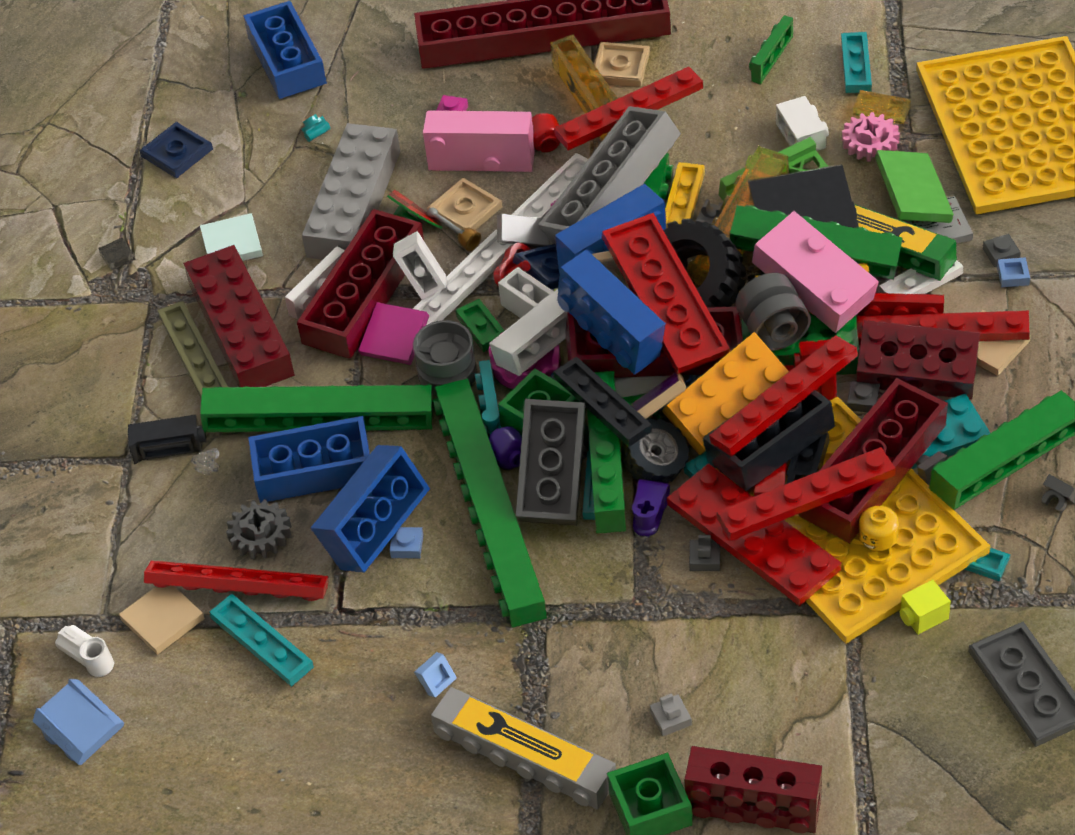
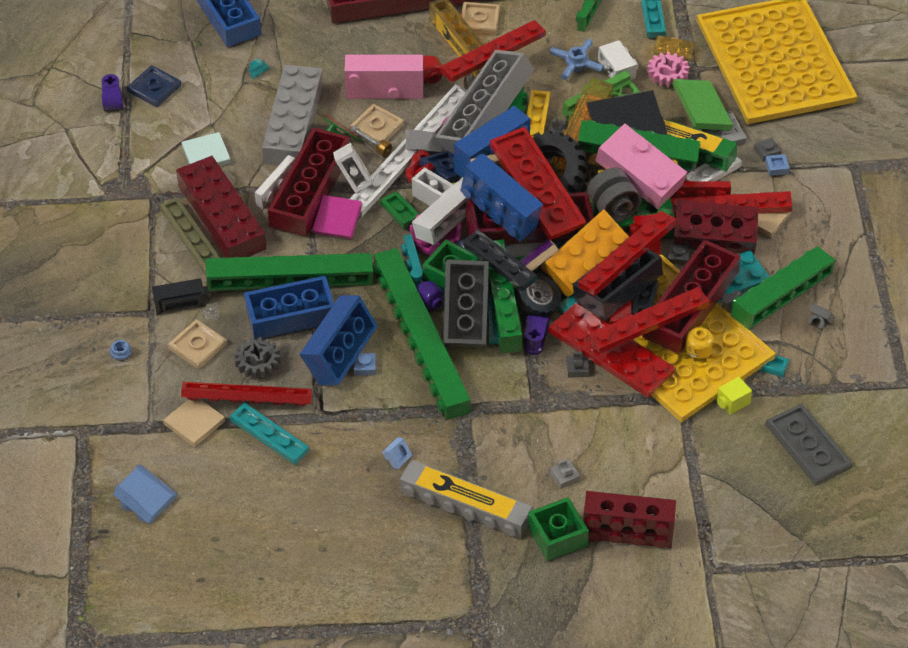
camera: 10 degrees left, 0 degrees up
white piece [55,625,114,677] -> none
clear smoke tile [98,238,135,271] -> none
dark grey wheel [413,320,477,396] -> none
dark pink plate [436,95,468,111] -> none
none -> dark purple piece [101,74,123,111]
none -> medium blue plate [110,340,131,360]
none -> tan tile [167,319,228,370]
none -> medium blue bar [550,39,604,80]

